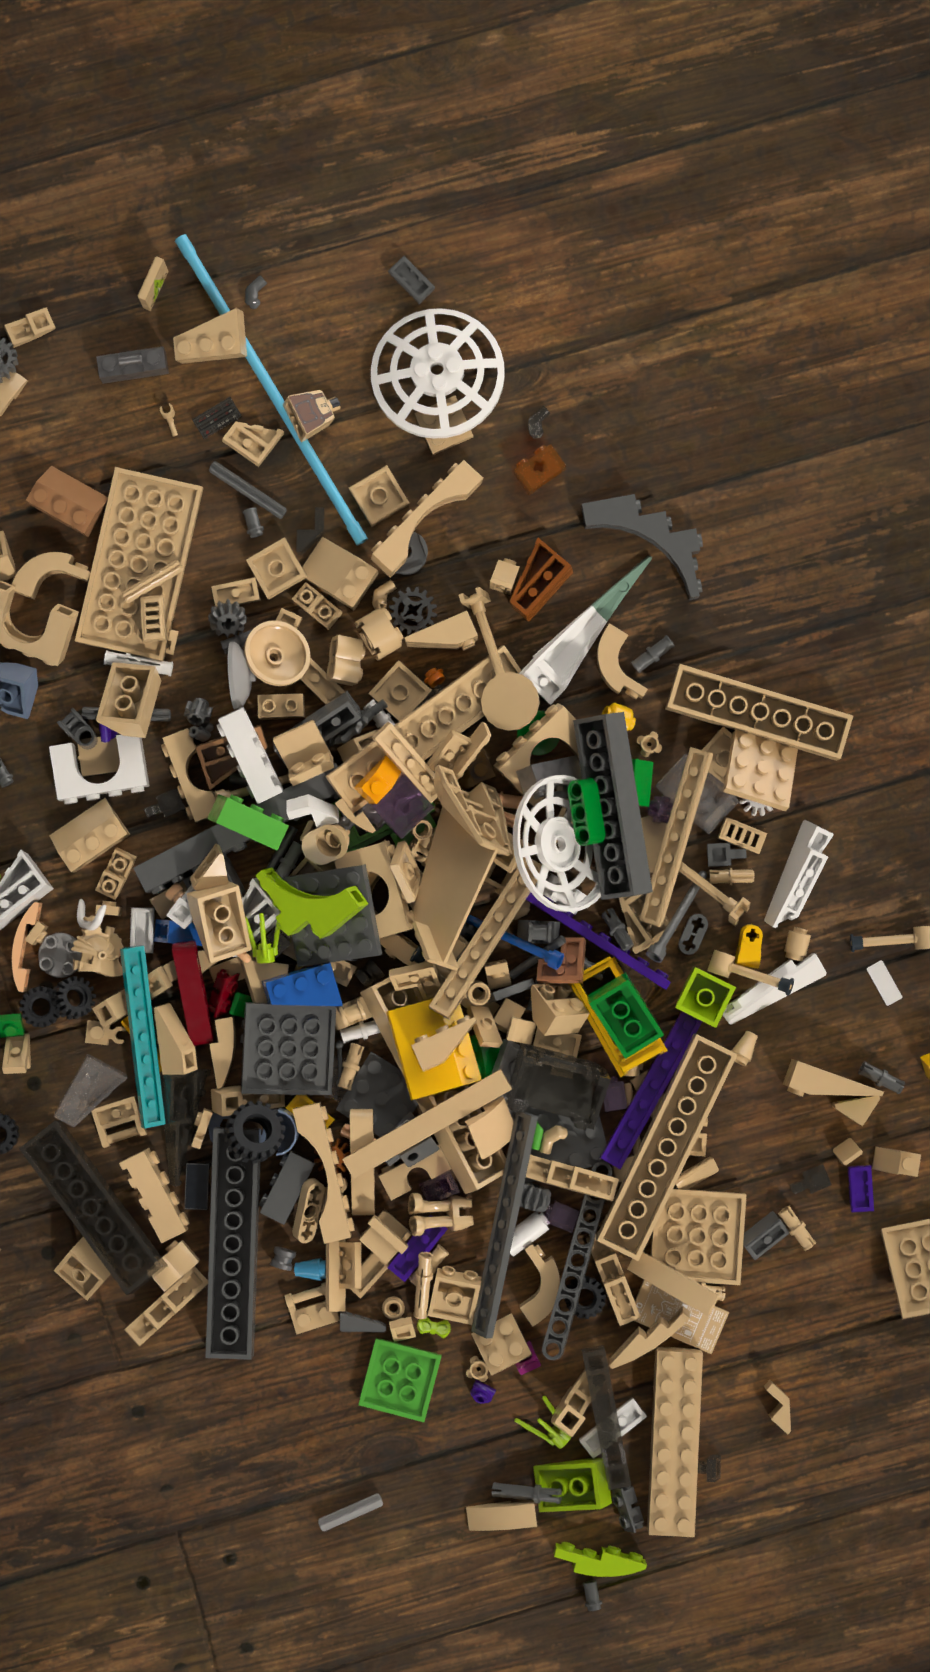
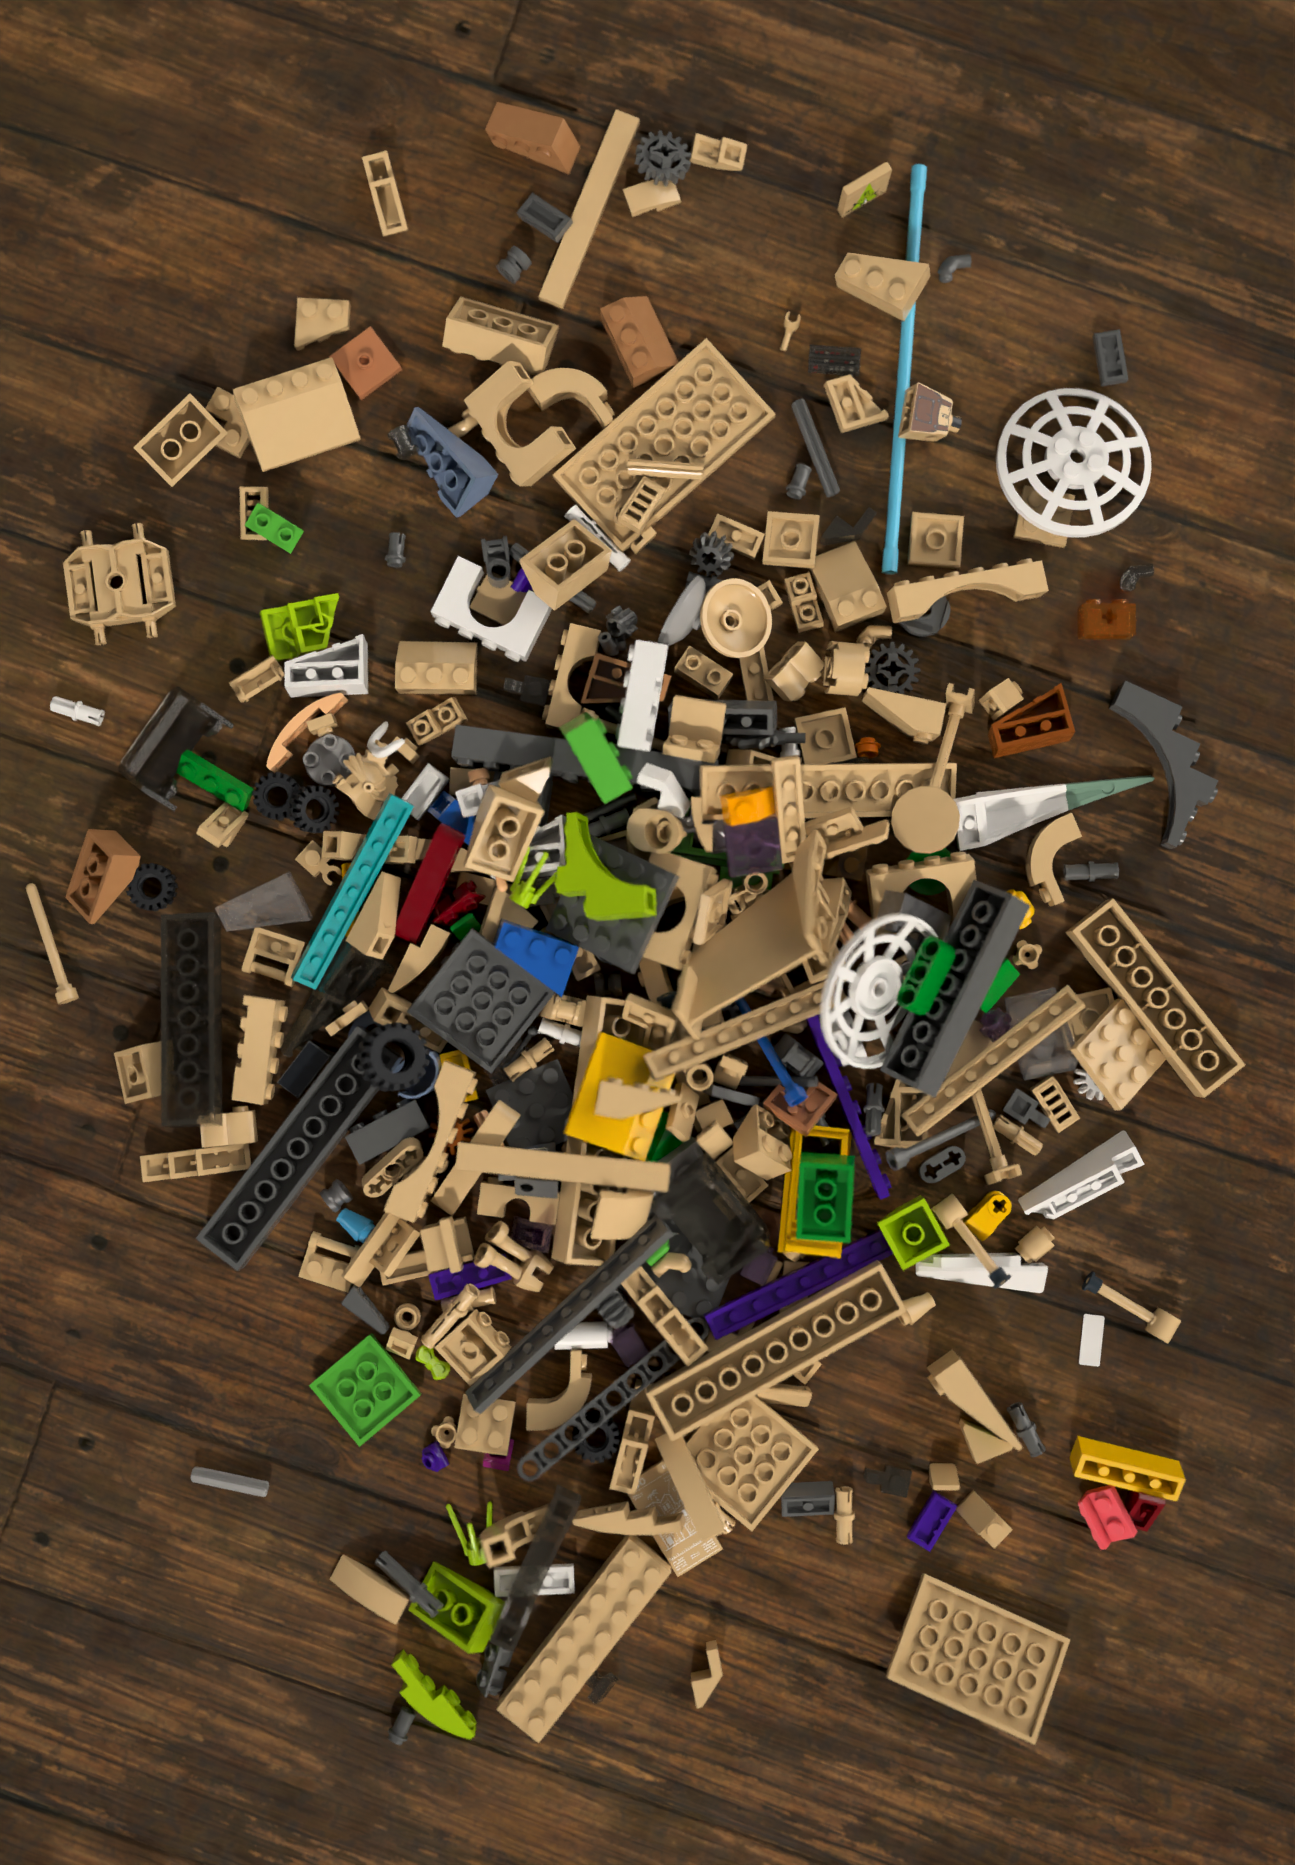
camera: 40 degrees right, 0 degrees up
flat silver piece [96,346,169,383] -> none

